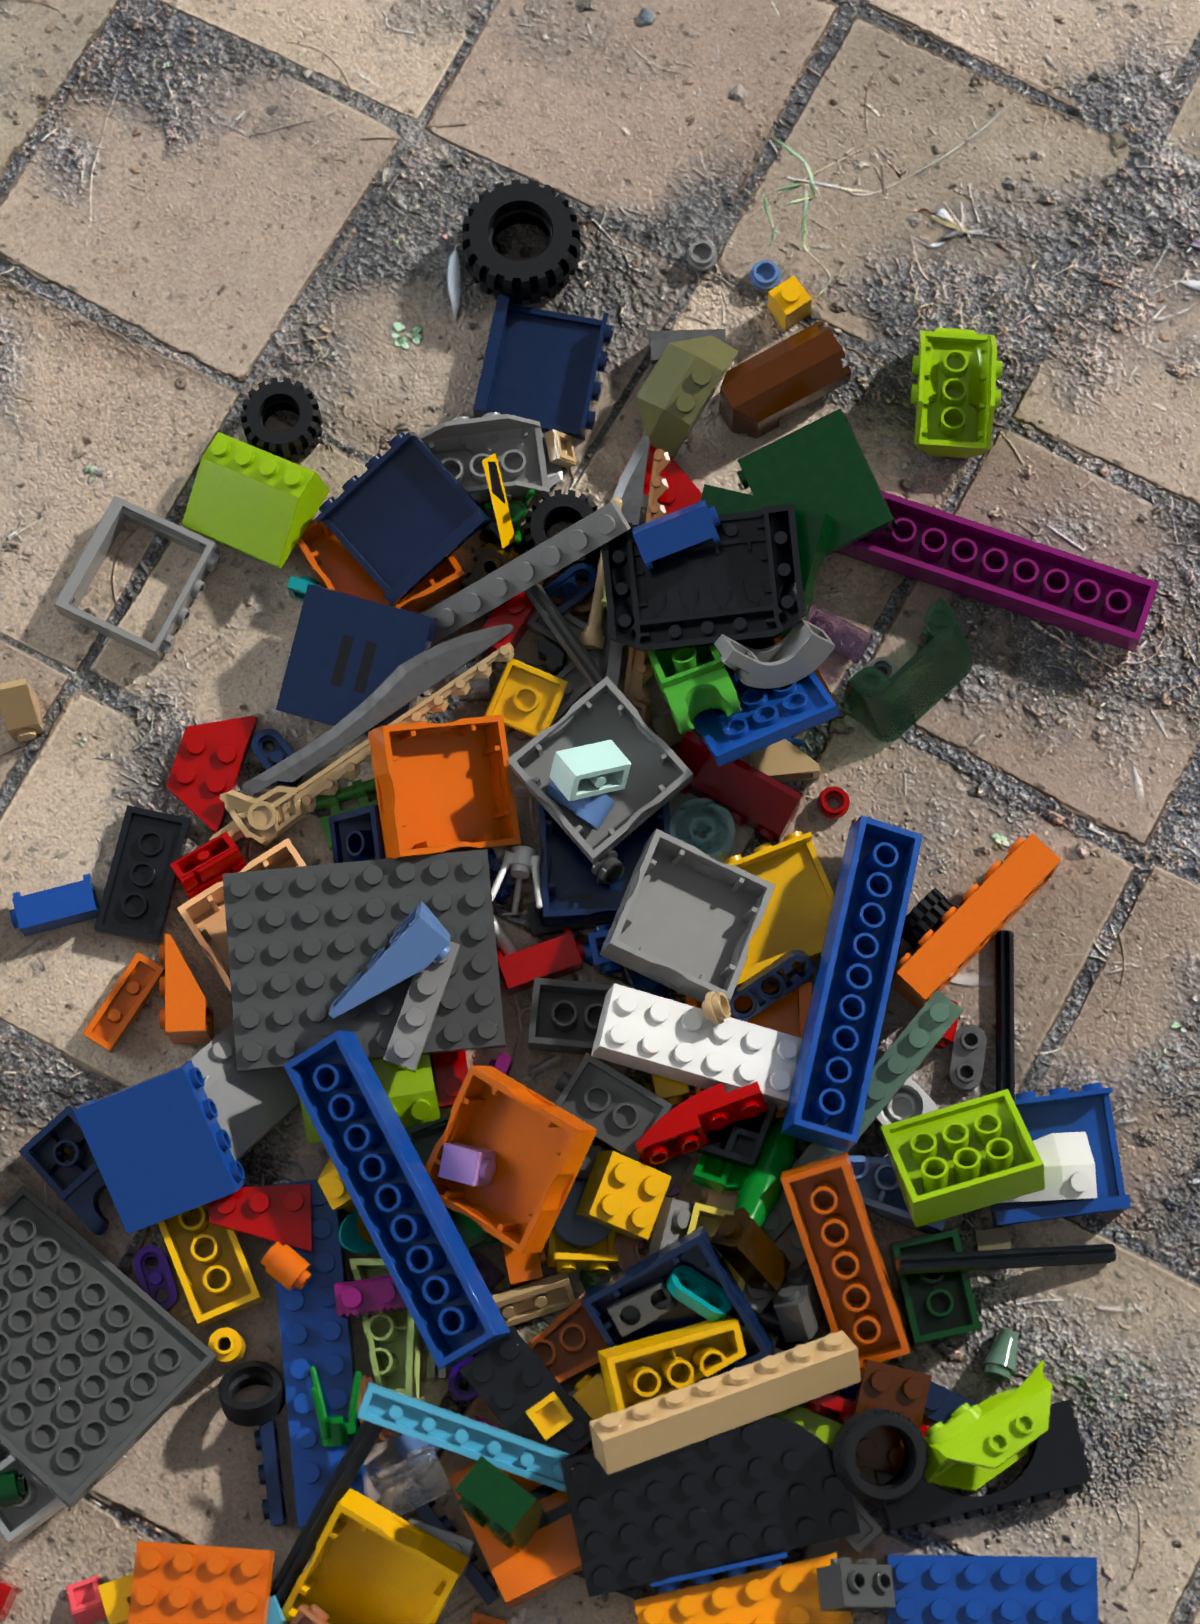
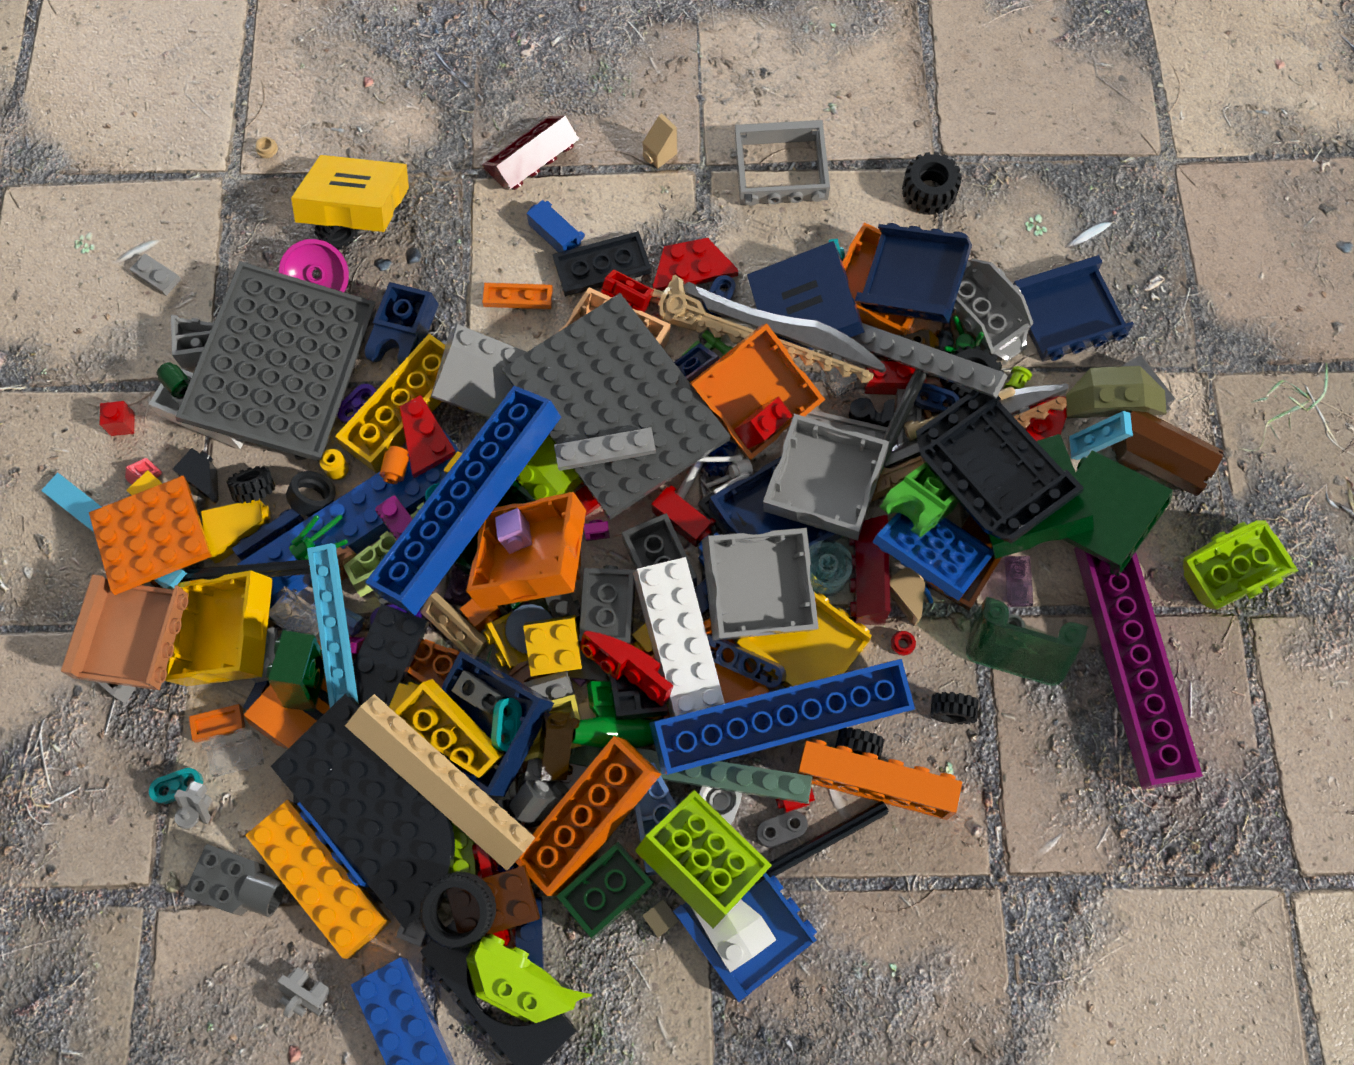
camera: 60 degrees right, 5 degrees down
blue panel [73,1060,245,1234] -> none
orange slope [159,934,214,1044] -> none
lime slope [182,432,330,569] -> none
medium blue wedge [328,901,451,1019] -> none
black tyre [461,179,581,305] -> none
yellow sticker [482,453,515,549] -> none
yellow tile [484,658,569,738] -> none
yellow plate [526,1391,574,1441] -> none
tan tile [544,429,577,469] -> none
medium blue piece [545,781,615,830] -> none
light aqua brick [549,740,631,801] -> none
dark grey plate [591,850,624,885] -> none
blue brick [632,500,721,570] -> none
light grey plate [687,240,718,271] -> none
tan plate [702,991,731,1025] -> none
light grey arch [714,620,836,689] -> none
medium blue plate [750,260,781,291] -> none
yellow brick [767,276,812,330] -> none
dark grey brick [817,1557,896,1612] -> none
black axle [895,1244,1116,1275] -> none
sand green cone [982,1329,1019,1382] -> none
none -> black slope [172,448,219,504]
none -> yellow slope [201,499,271,563]
none -> black tyre [226,466,275,504]
none -> red brick [734,396,792,449]
none -> black tyre [930,692,979,725]
none -> lime bush [1003,366,1032,389]
none -> medium azure plate [1069,411,1133,460]

